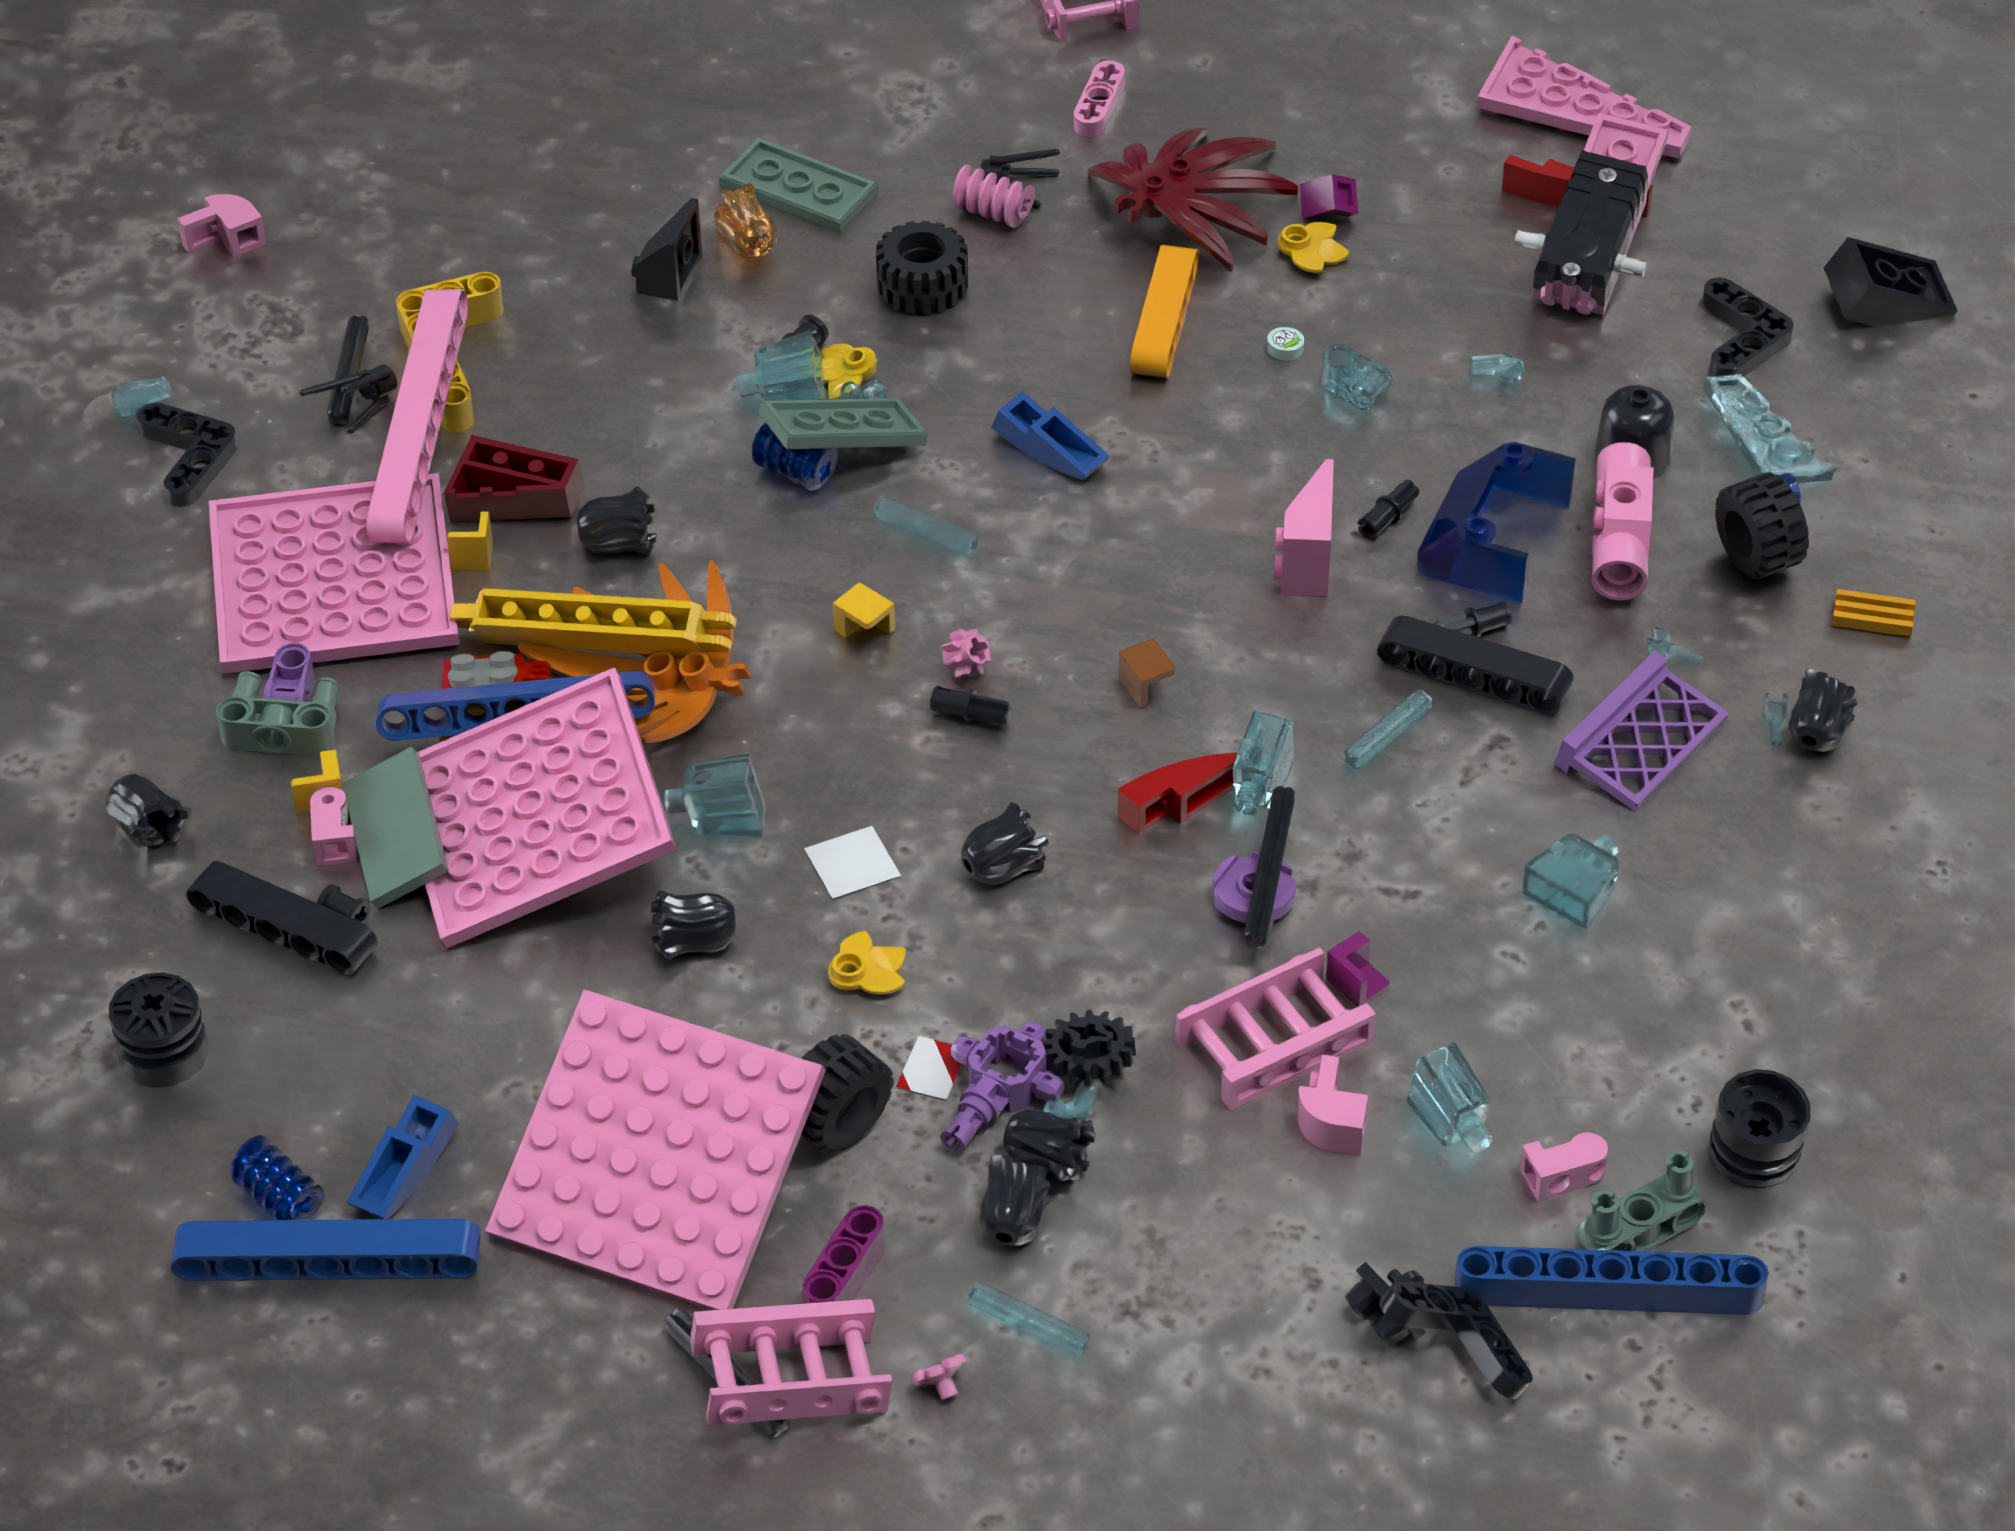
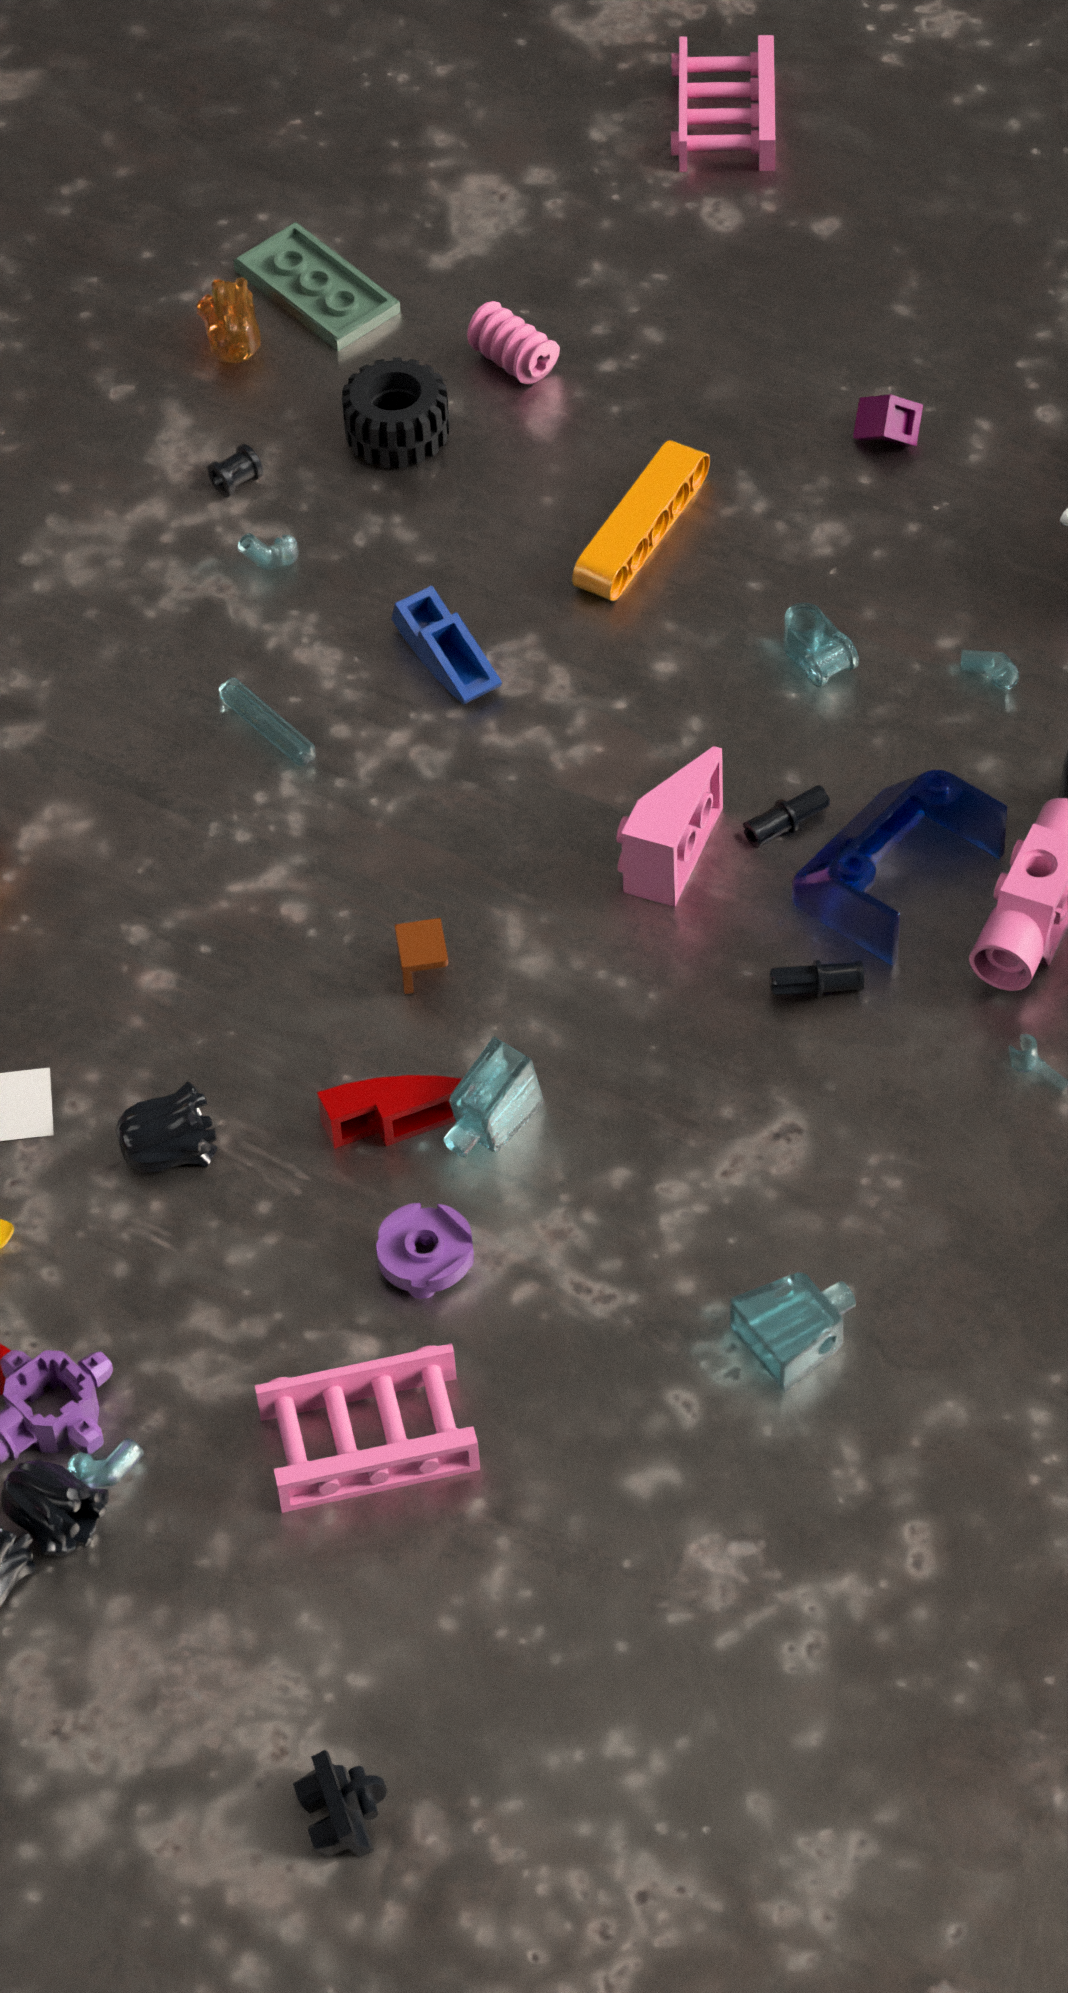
camera: 20 degrees right, 5 degrees up
black slope [631,198,702,301] -> none
clear light blue torso [736,330,825,401] -> none
clear blue piece [751,422,839,491] -> none
sand green tile [759,398,928,449] -> none
yellow plate [805,344,877,399] -> none
yellow panel [833,582,895,638] -> none
black axle [930,685,1011,724] -> none
bright pink gear [941,628,991,678] -> none
black plant [981,149,1060,208] -> none
black gear [1042,1010,1136,1086] -> none
bright pink beam [1074,61,1125,137] -> none
dark red plant [1088,128,1299,272] -> none
black axle [1243,786,1295,948] -> none
light aqua tile [1266,327,1304,361] -> none
yellow plate [1278,222,1349,273] -> none
bright pink brick [1297,1055,1368,1156] -> none
magenta panel [1326,931,1390,1007] -> none
clear light blue axle [1343,689,1432,769] -> none
black beam [1377,615,1574,714] -> none
black beam [1379,1281,1533,1399] -> none
clear light blue torso [1406,1041,1493,1153] -> none
blue beam [1454,1246,1769,1315] -> none
bright pink leg [1520,1132,1608,1202] -> none
medium lavender fence [1554,650,1729,811] -> none
sand green piece [1575,1150,1707,1252] -> none
black wheel [1709,1069,1811,1187] -> none

